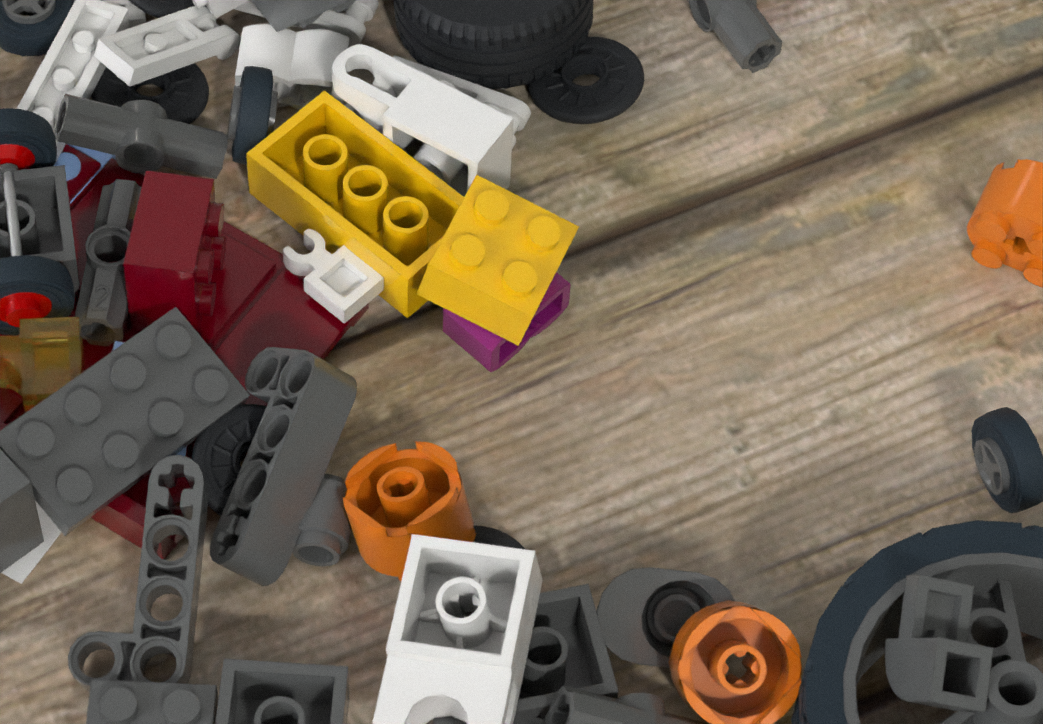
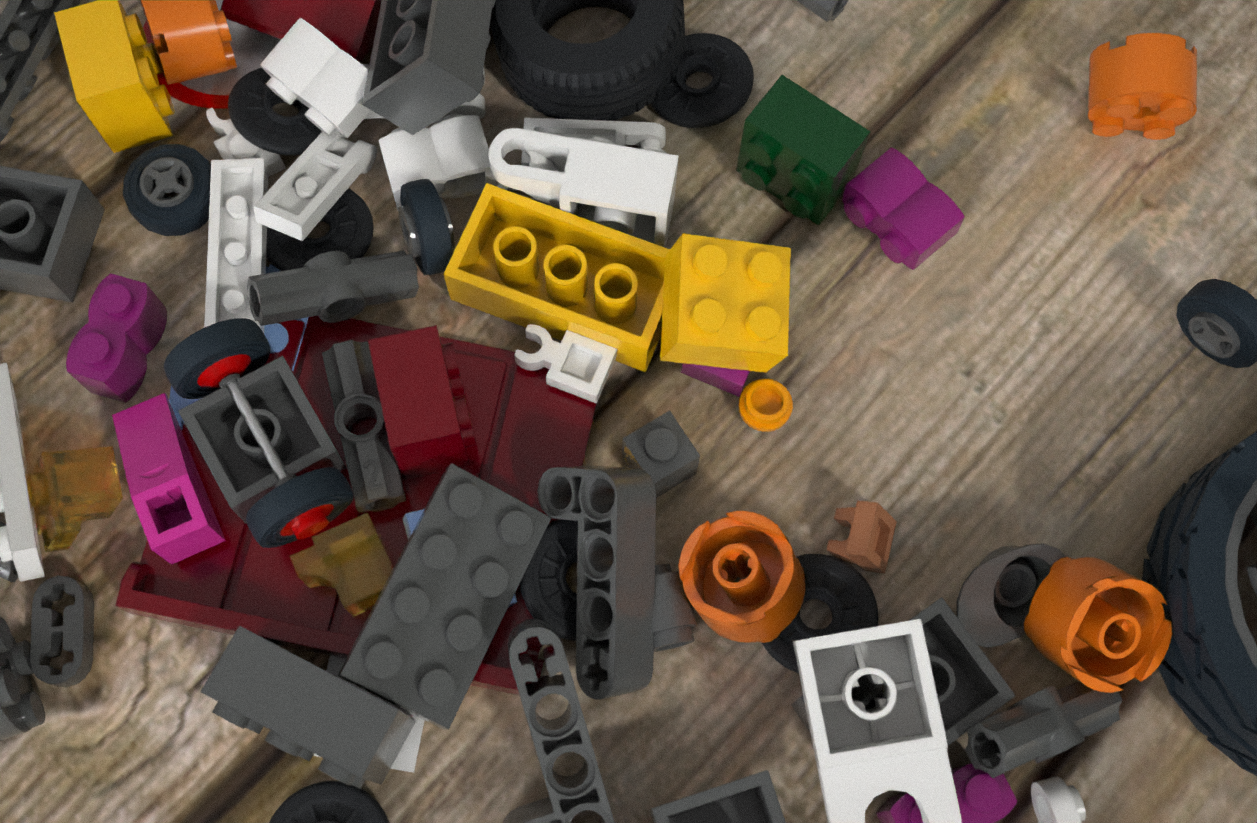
camera: 20 degrees left, 15 degrees up
none -> dark grey brick [622,410,700,498]
none -> dark green brick [736,75,871,226]
none -> light orange plate [738,378,793,432]
none -> nougat tile [826,500,897,574]
none -> magenta brick [842,147,965,270]

